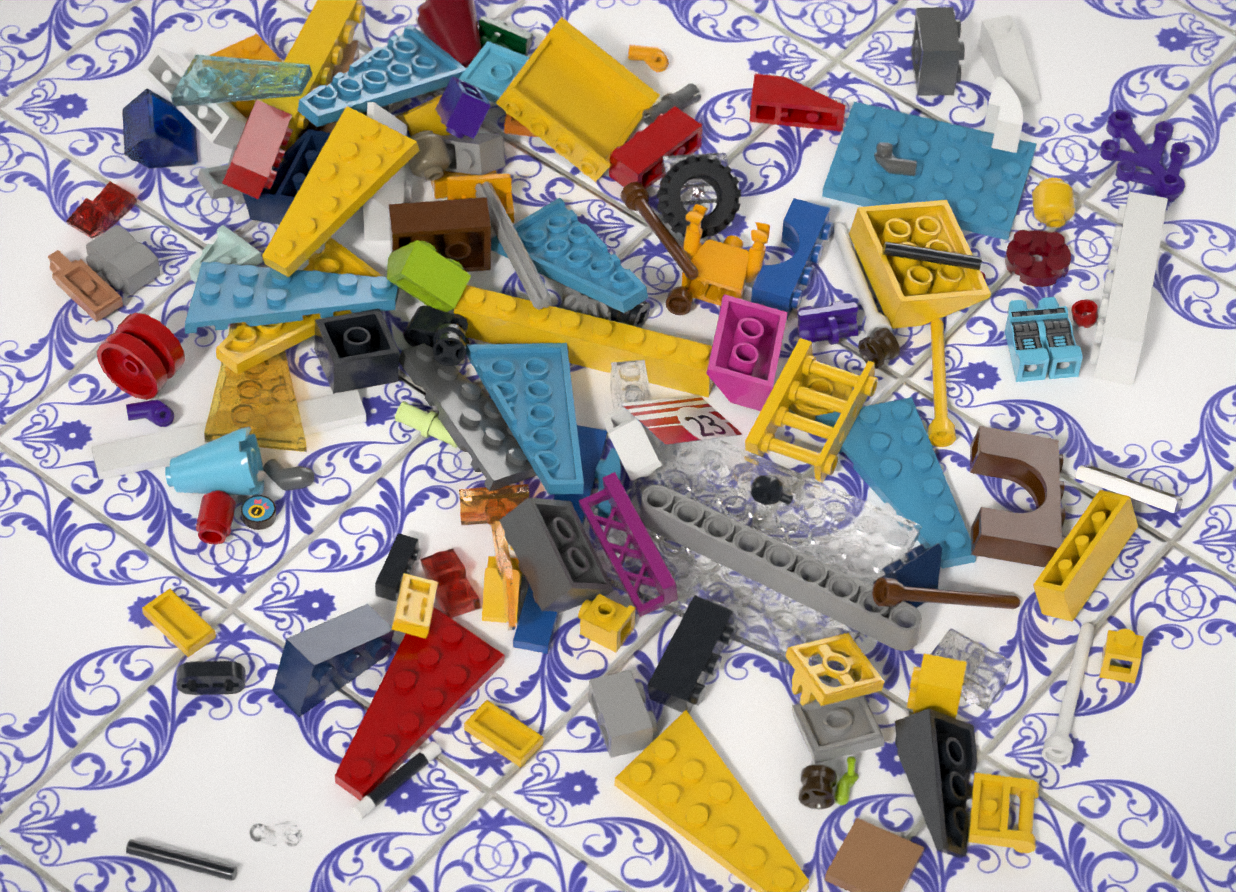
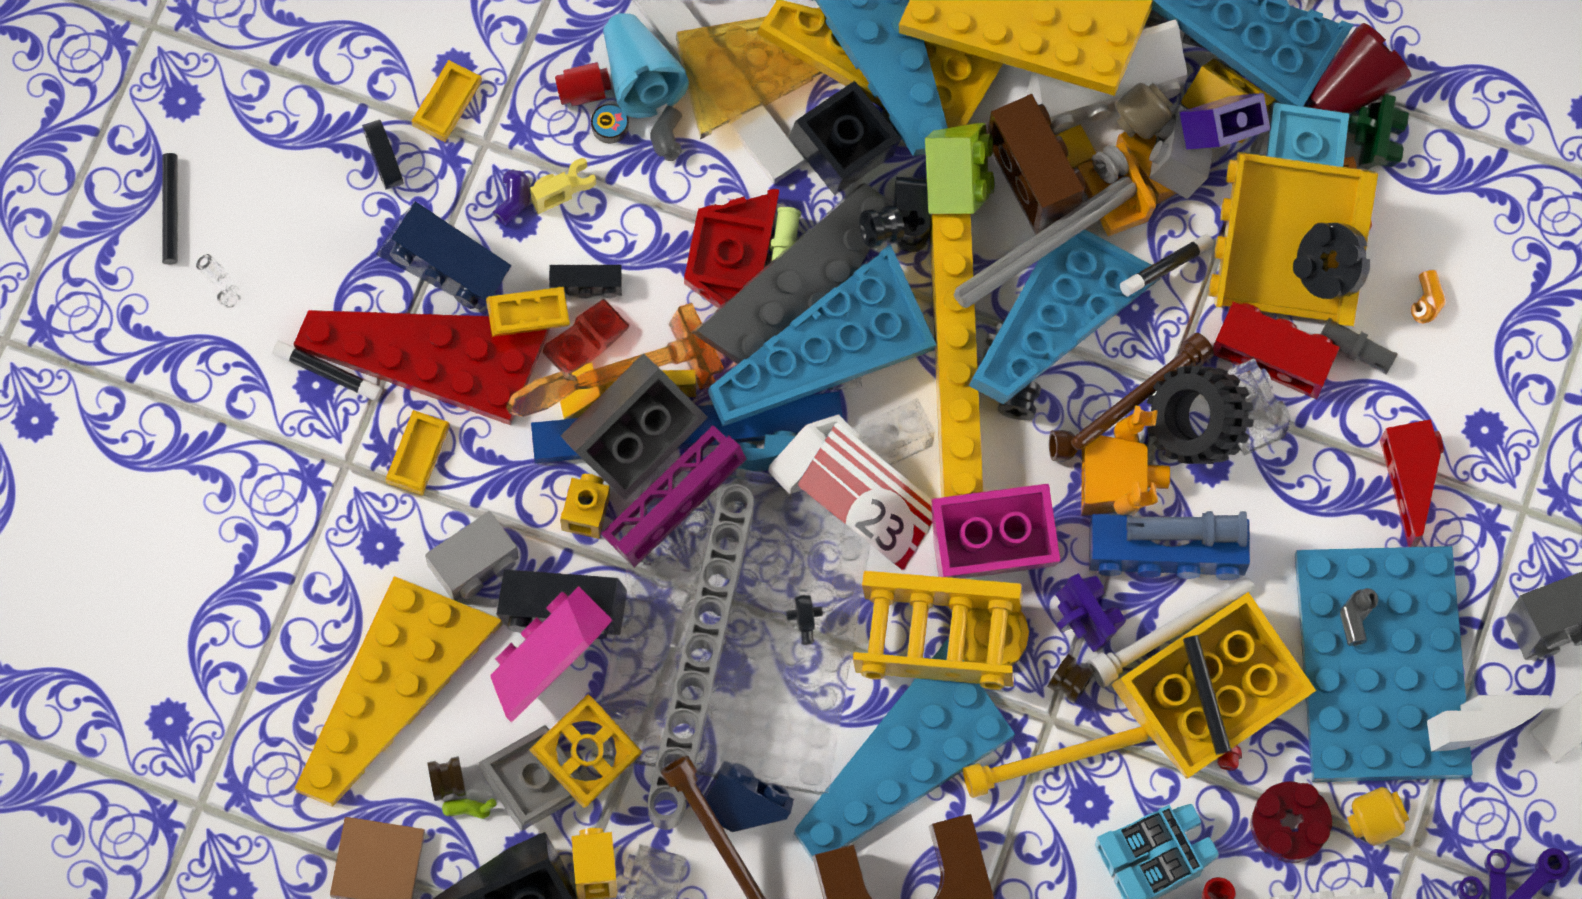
camera: 70 degrees right, 20 degrees up
none -> dark pink slope [490,586,612,723]
none -> dark purple arm [493,169,530,226]
none -> light yellow plate [530,158,596,214]
none -> red wing [684,189,779,308]
none -> light grey bush [1092,145,1129,184]
none -> black bar [1120,234,1214,296]
none -> sand blue pin [1126,511,1247,547]
none -> black plate [1293,223,1370,299]

